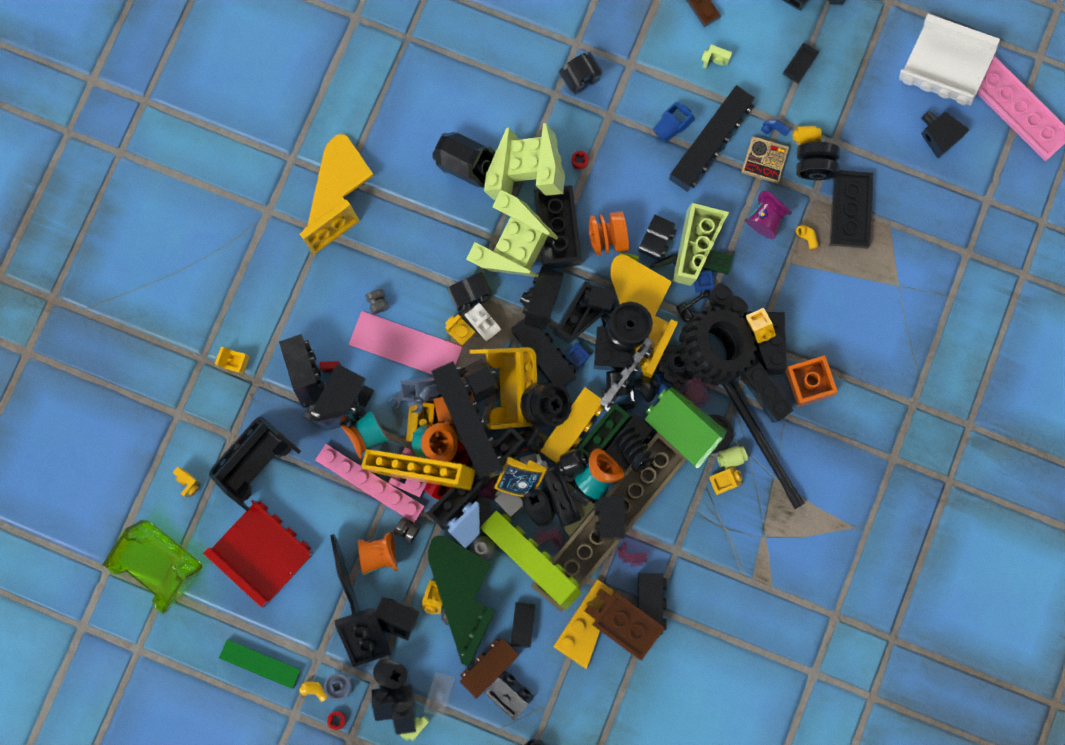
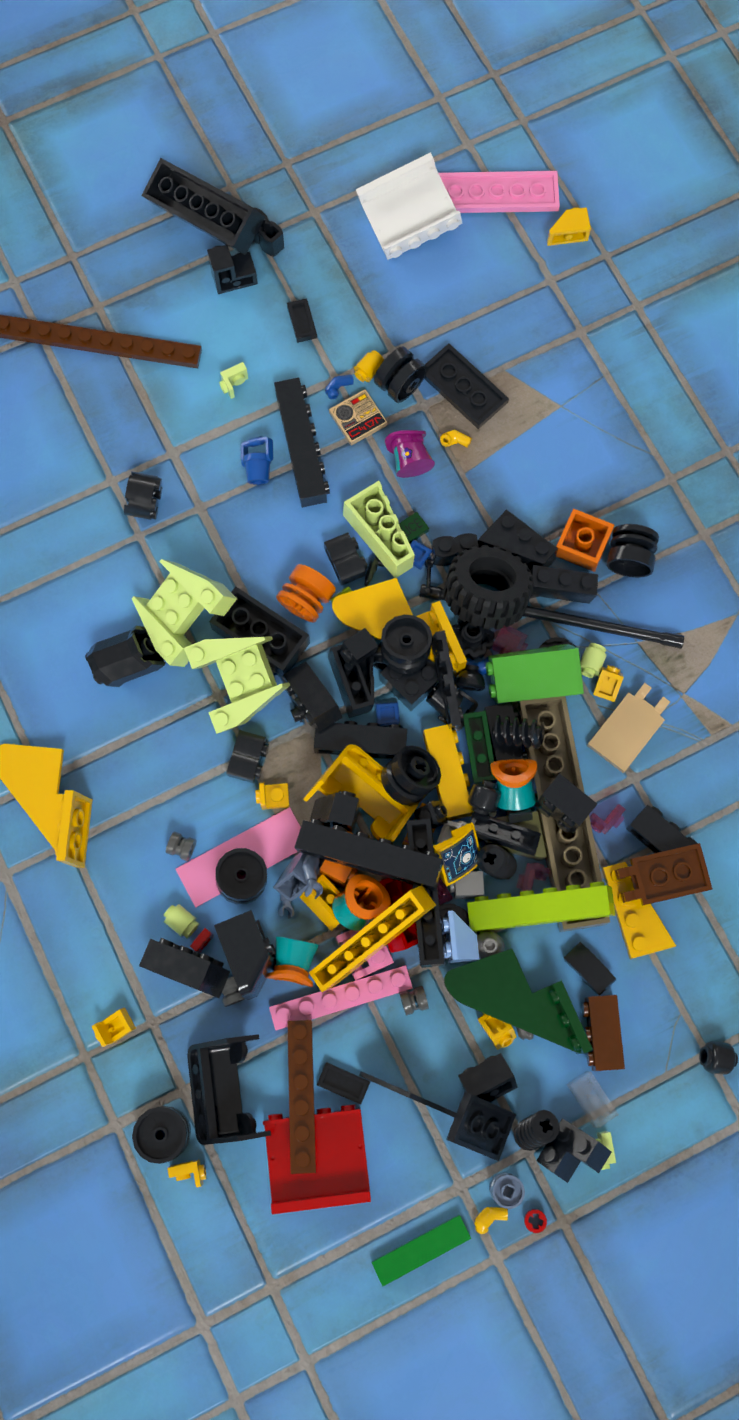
camera: 50 degrees left, 5 degrees down
clear neon green windscreen [102,520,202,614] -> none
orange hat [358,532,398,576] -> none
white hips [464,303,501,342] -> none
black bracket [485,670,534,720] -> none
red bush [571,151,588,170] -> none
yellow bracket [746,308,776,343] -> none
black torso [921,110,969,159] -> none
none -> black wheel [132,1106,191,1164]
none -> yellowish green brick [164,904,199,939]
none -> black wheel [216,848,267,904]
none -> reddish brown plate [288,1020,316,1174]
none -> black tile [317,1062,370,1104]
none -> yellow slope [547,207,591,246]
none -> tan tile [587,683,670,773]
none -> black wheel [606,524,659,578]

